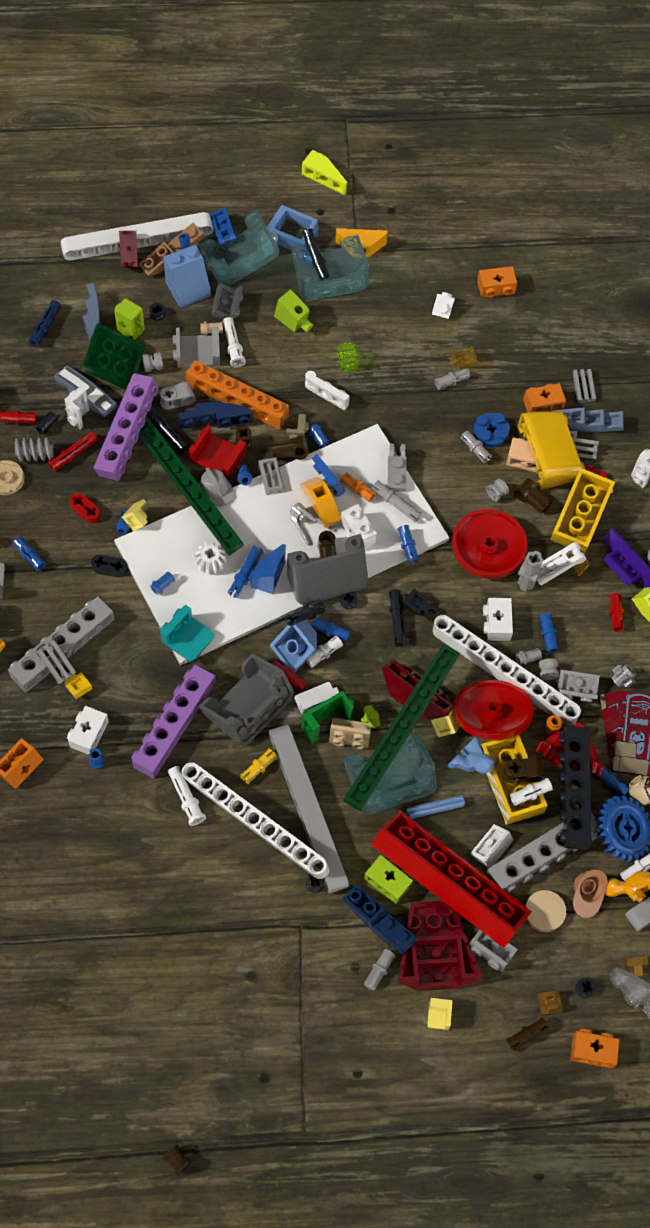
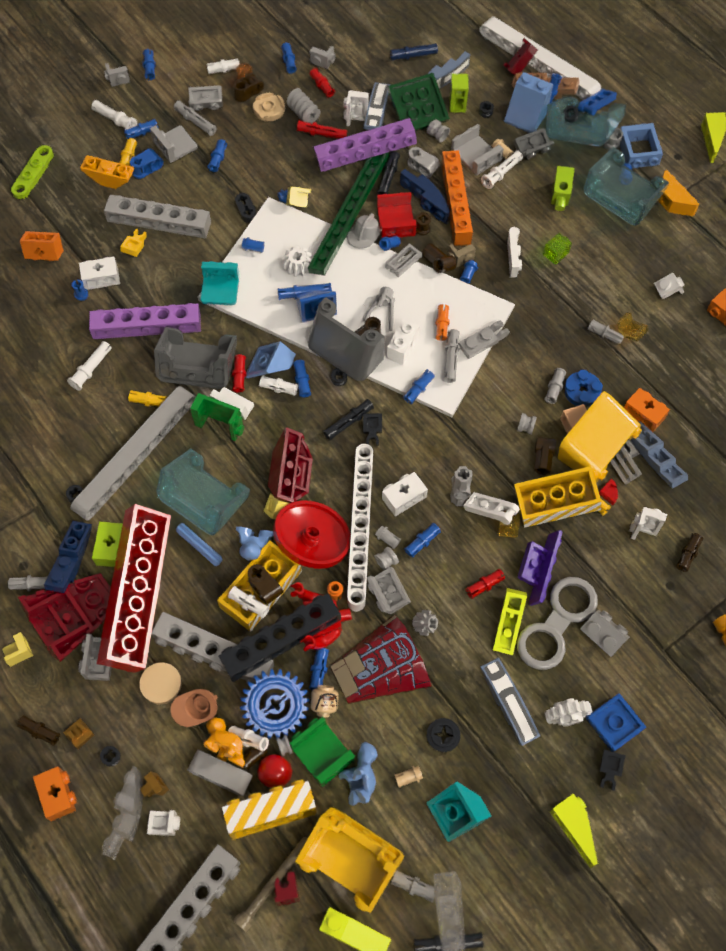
camera: 60 degrees right, 0 degrees up
black pin [35,411,58,435] -> none
light grey tile [37,640,76,684] -> none
red beam [70,493,100,524] -> none
white beam [182,763,330,879] -> none
black pin [285,602,325,626] -> none
light orange slope [300,477,341,528] -> none
black pin [302,228,330,280] -> none
blue plate [311,454,345,497] -> none
tan bracket [329,718,371,749] -> none
dark green plate [343,643,460,812] -> none
lime plant [361,705,380,728] -> none
red dish [452,509,528,579] -> none
white slope [470,824,513,868] -> none
light grey tile [572,369,596,403] -> none

